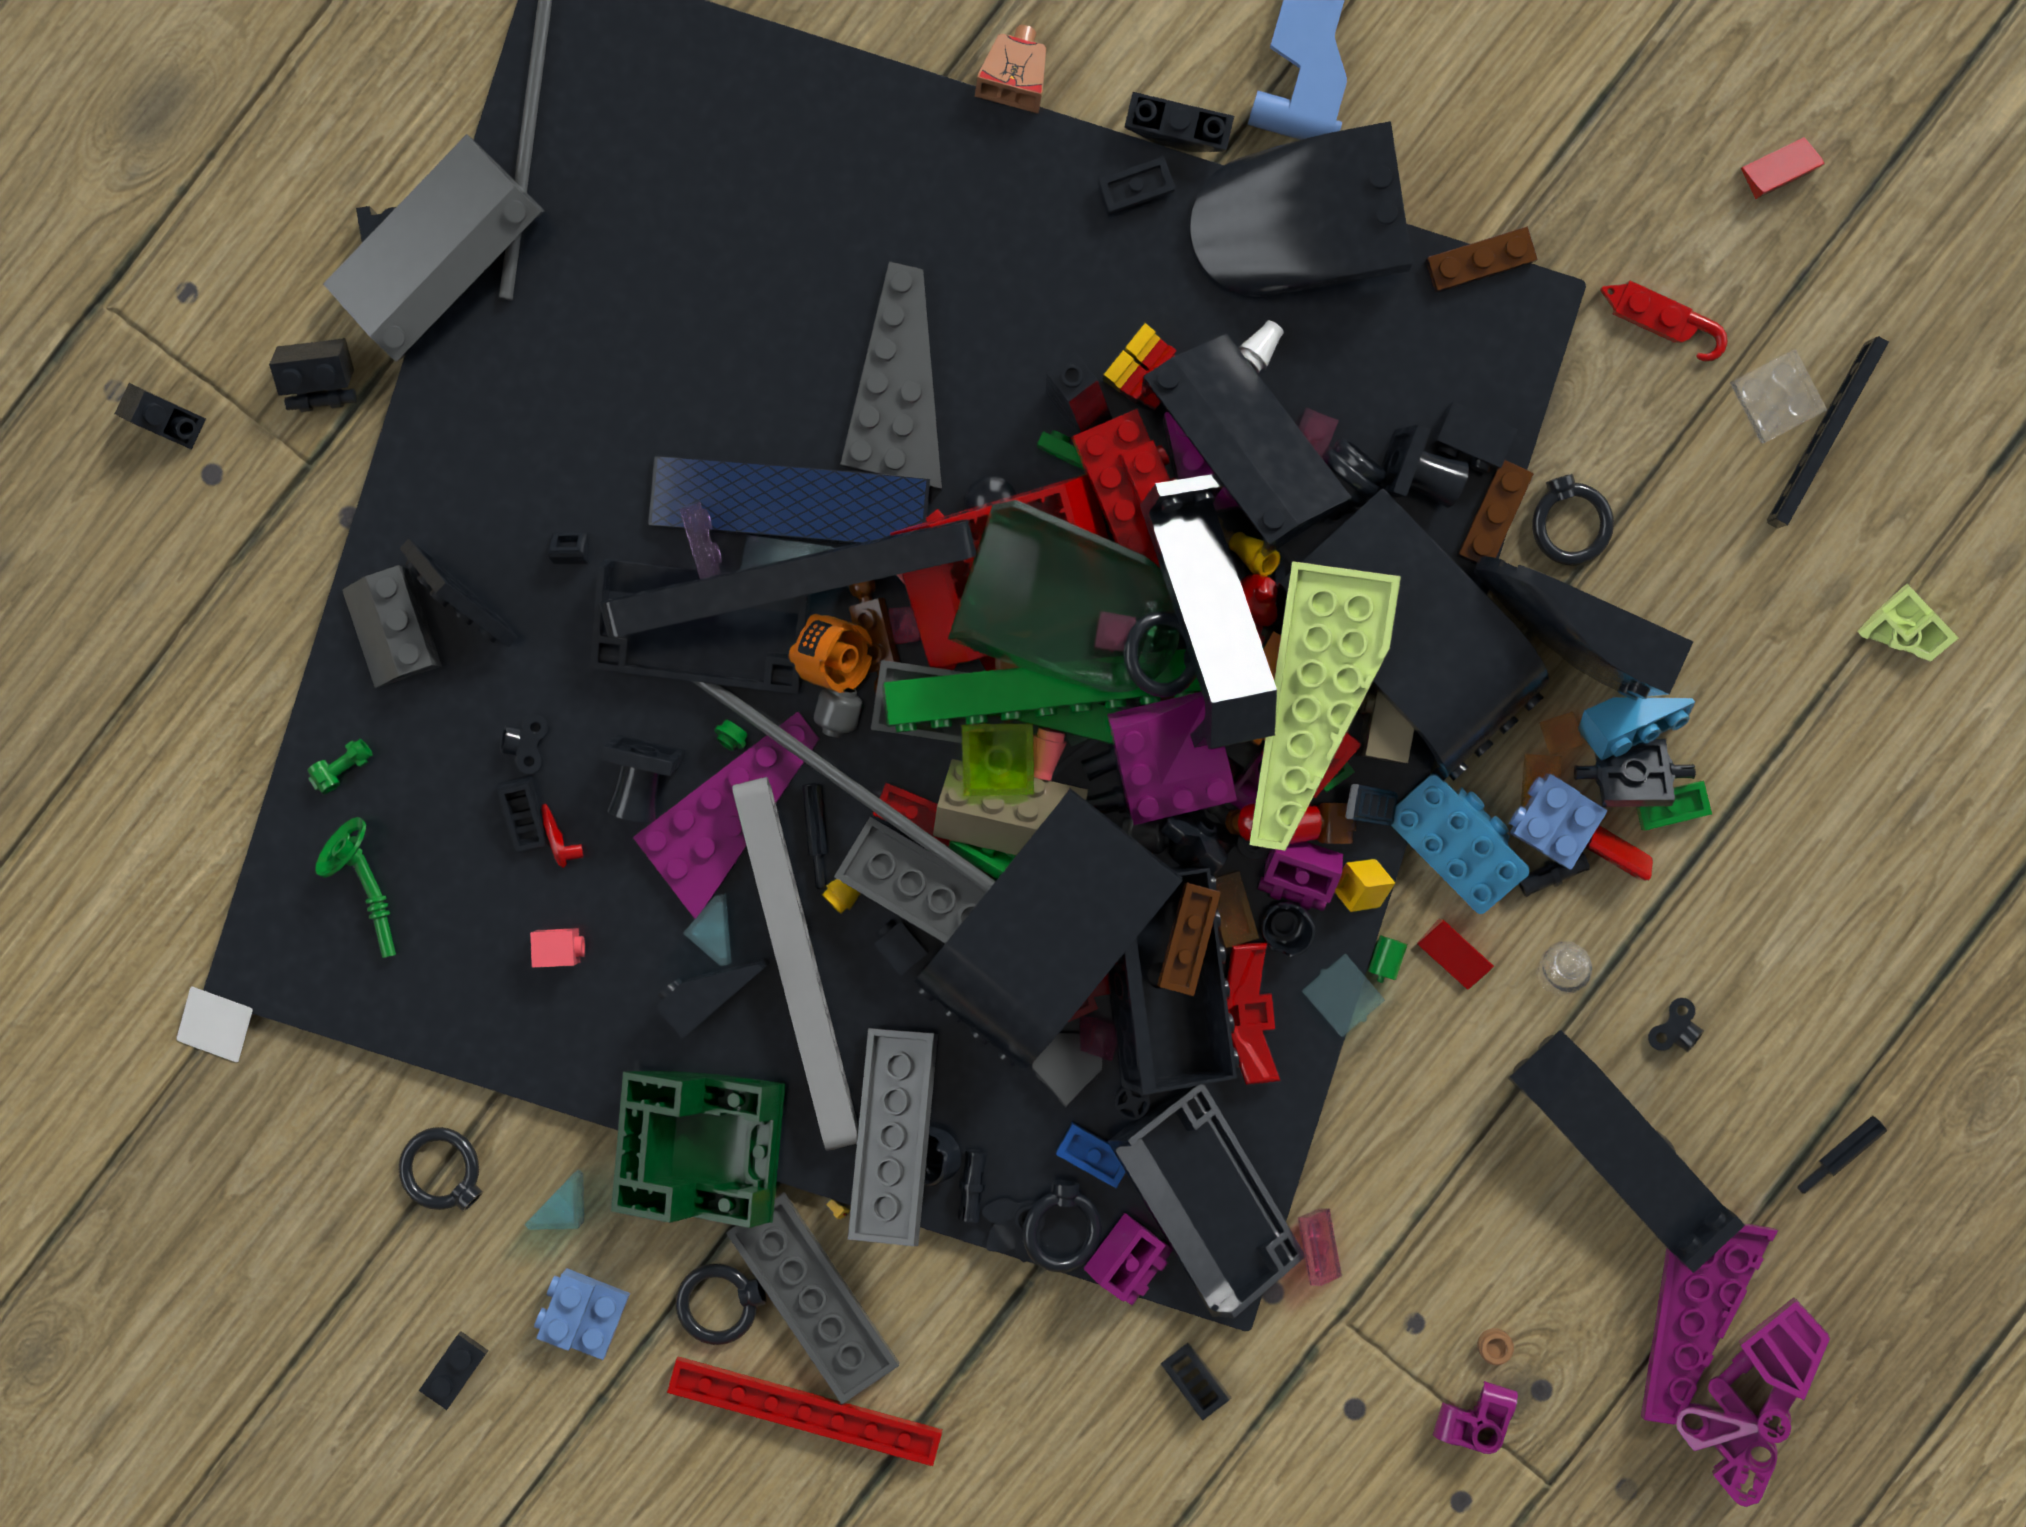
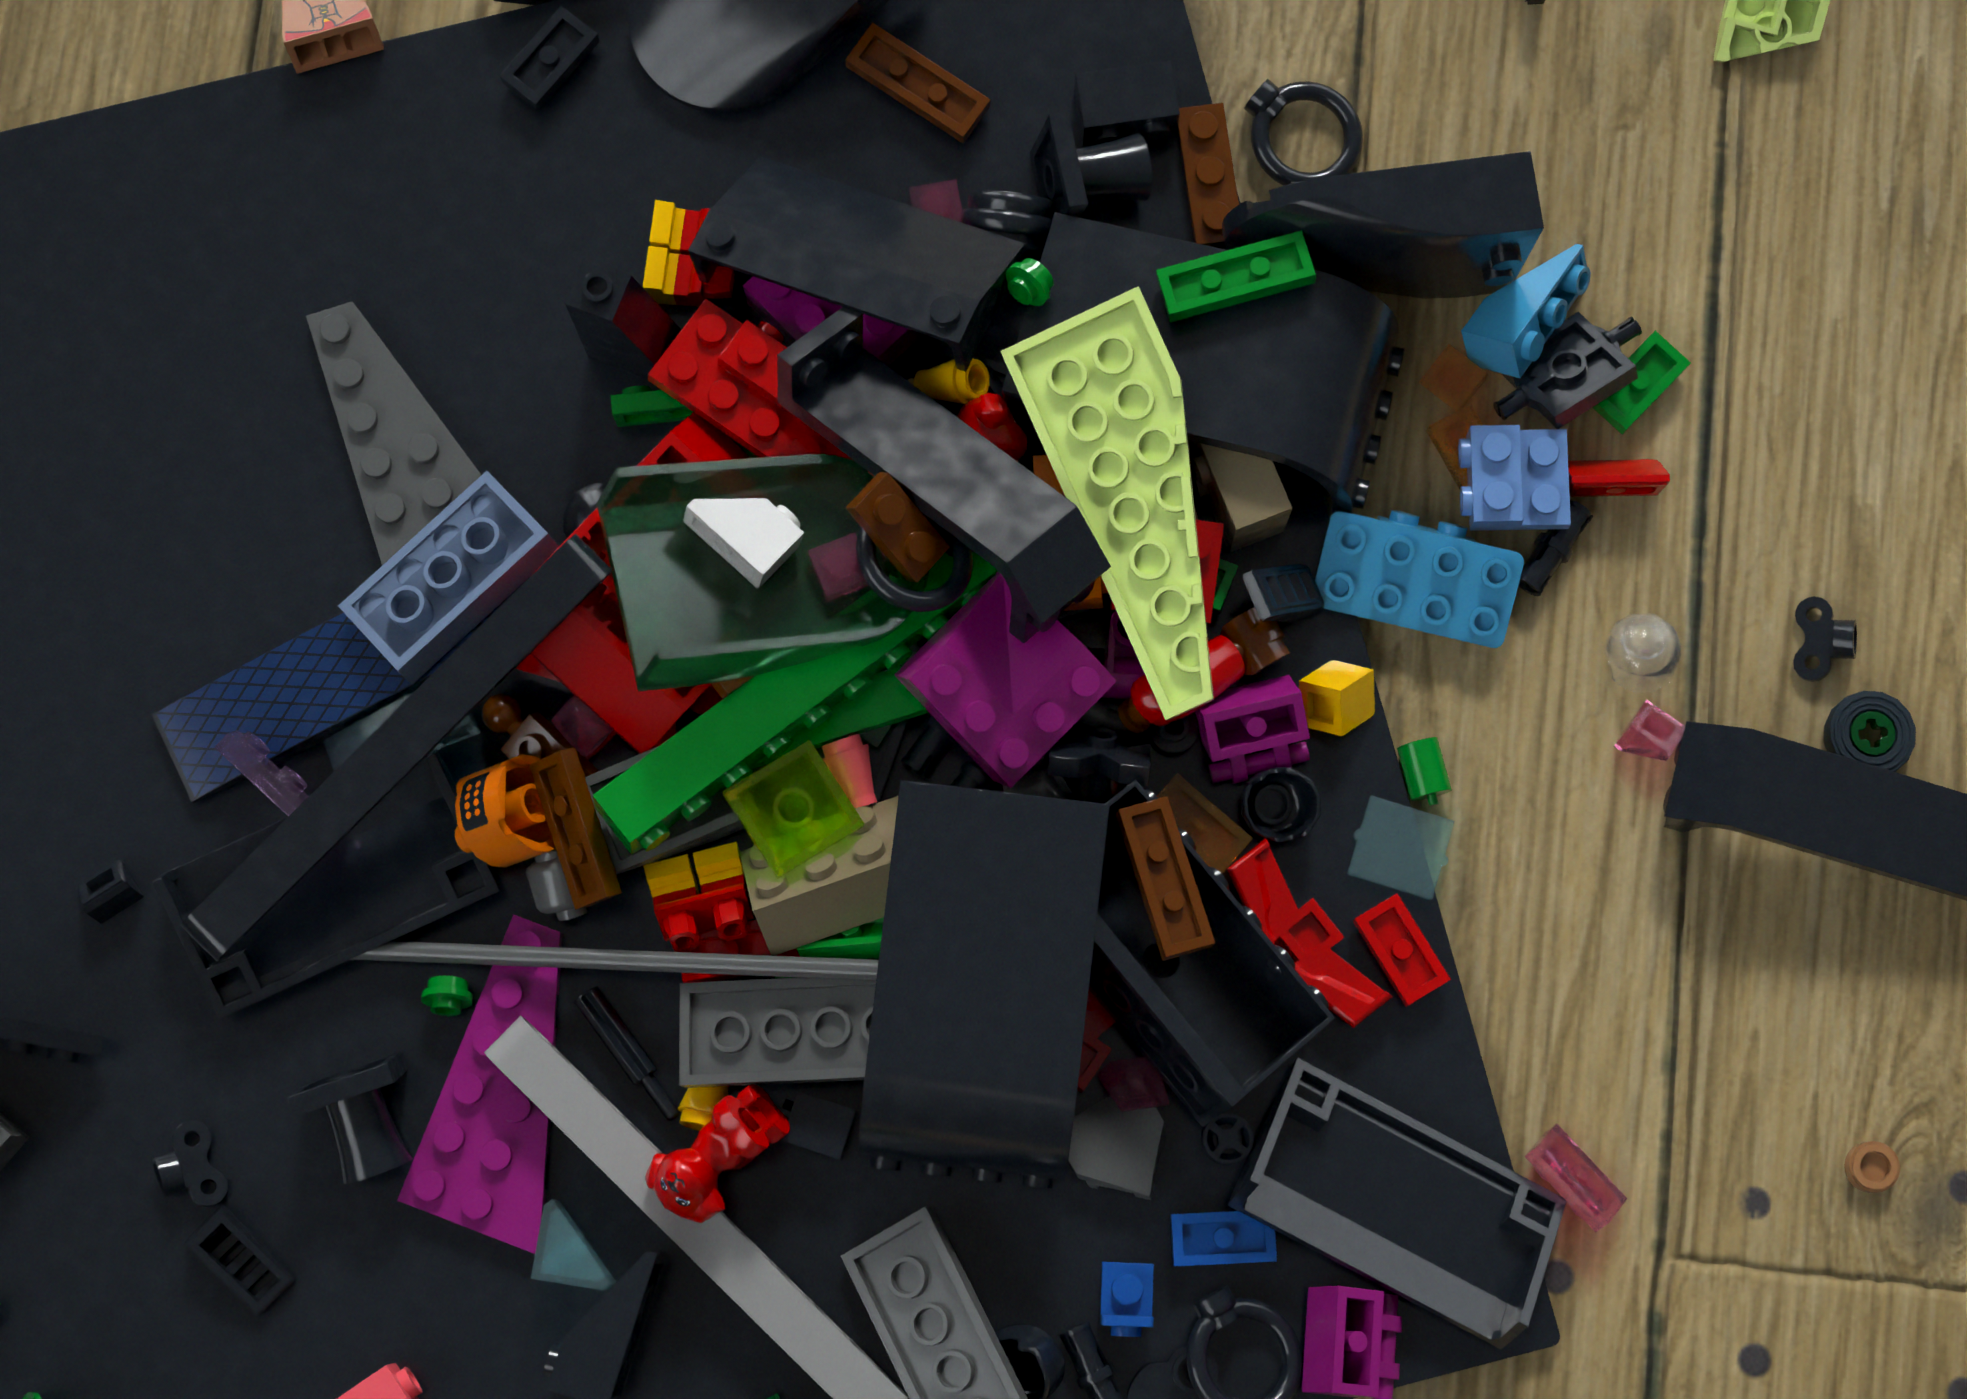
camera: 30 degrees left, 10 degrees down
red bar [541,804,583,868] -> none
white cone [1238,320,1284,374] -> none
red slope [1416,918,1494,990] -> none
magenta piece [1432,1381,1518,1454] -> none
none -> sand blue slope [338,471,559,685]
none -> reddish brown plate [529,747,622,910]
none -> red hips [643,842,753,952]
none -> red animal [645,1084,790,1223]
none -> white slope [683,498,804,589]
none -> reddish brown plate [845,22,991,144]
none -> reddish brown plate [846,472,950,583]
none -> green plate [1006,258,1054,306]
none -> blue bracket [1100,1262,1154,1337]
none -> green plate [1156,230,1316,322]
none -> red plate [1352,893,1451,1007]
none -> clear pink slope [1614,700,1685,761]
none -> black bush [1824,691,1916,772]

